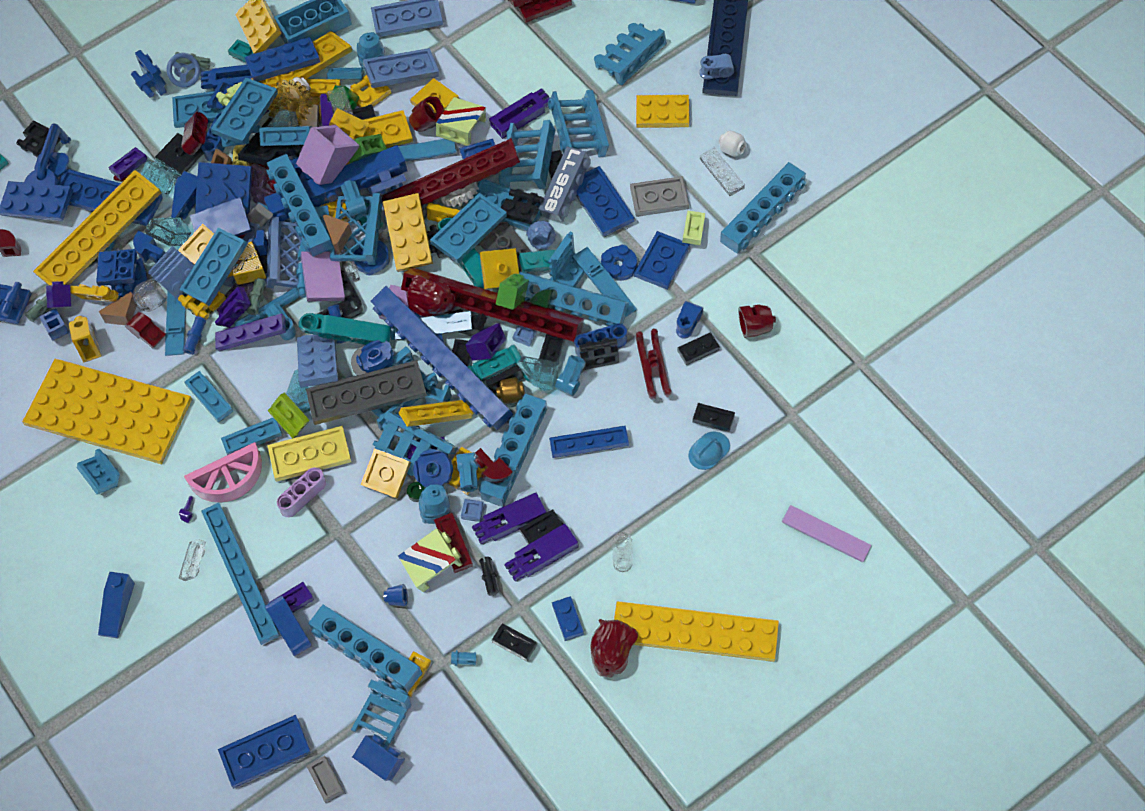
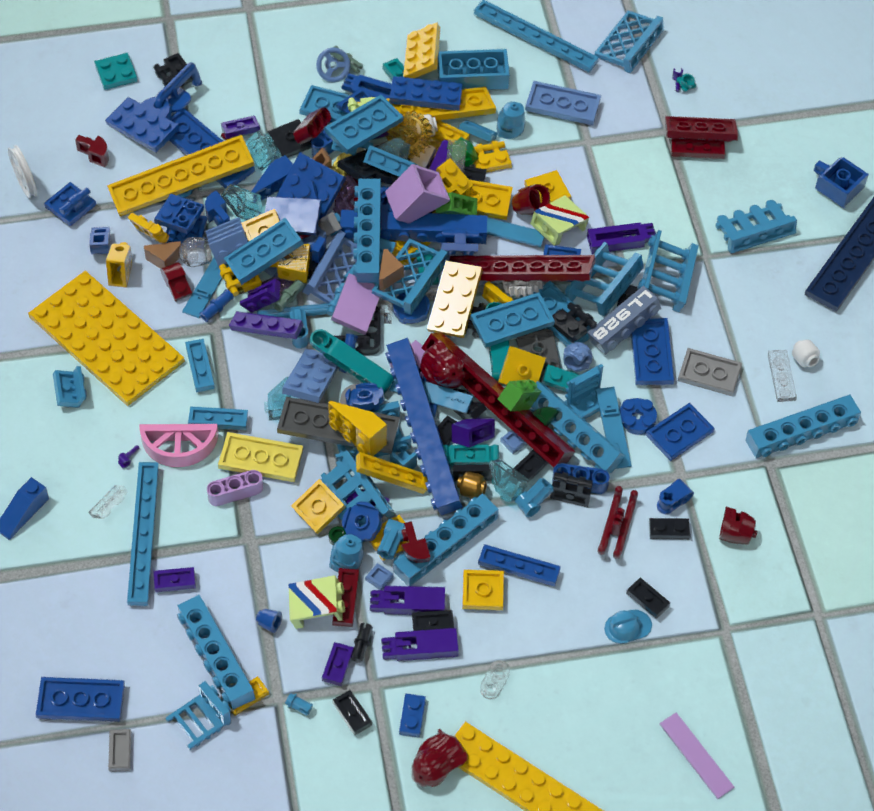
camera: 20 degrees right, 5 degrees down
sand green pin [25,296,49,322] -> none
dark purple brick [46,281,72,308] -> none
blue plate [131,50,166,98] -> none
blue beam [264,596,312,657] -> none
lime plate [267,392,310,439] -> none
dark azure piece [341,180,367,217] -> none
blue brick [352,734,405,781] -> none
medium blue plate [363,48,439,88] -> none
yellow plate [636,95,689,128] -> none
yellowish green plate [682,210,705,245] -> none
medium blue piece [699,54,734,80] -> none
none -> dark purple plate [322,642,354,687]
none -> yellow slope [328,401,387,456]
none -> yellow plate [462,569,504,610]

